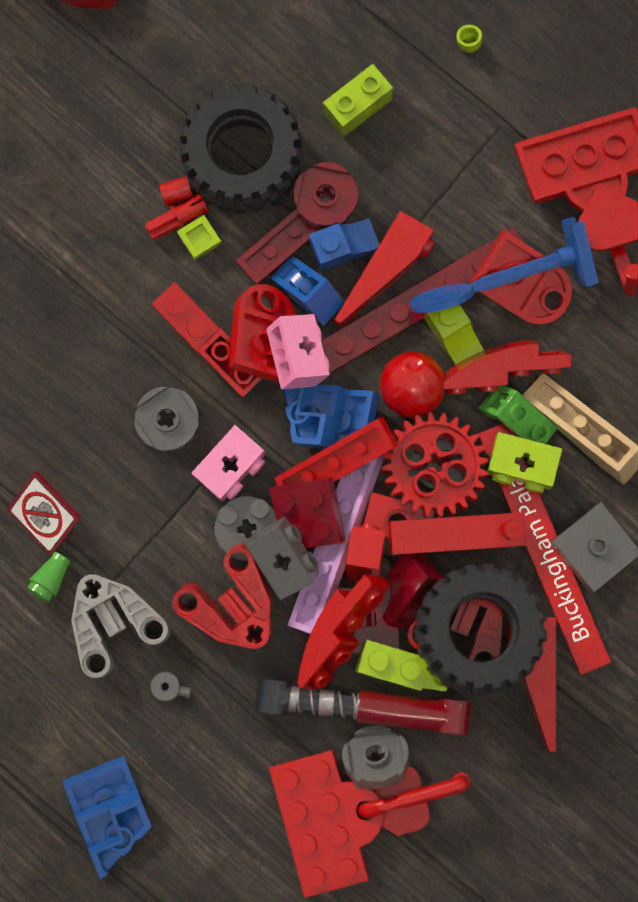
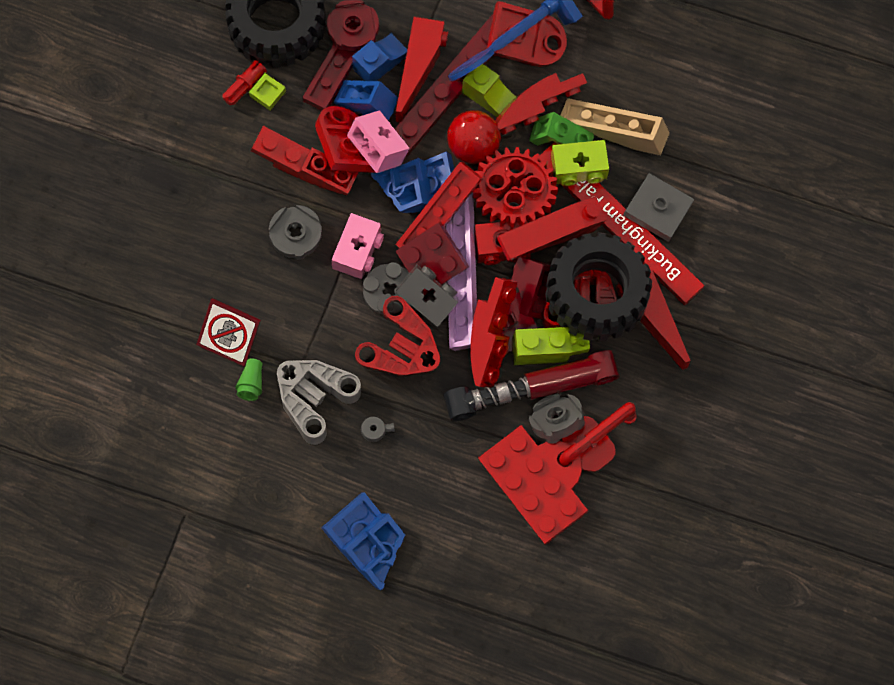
camera: 30 degrees left, 10 degrees down
red hinge [159,176,193,206] -> none
arch [346,524,386,584] -> none

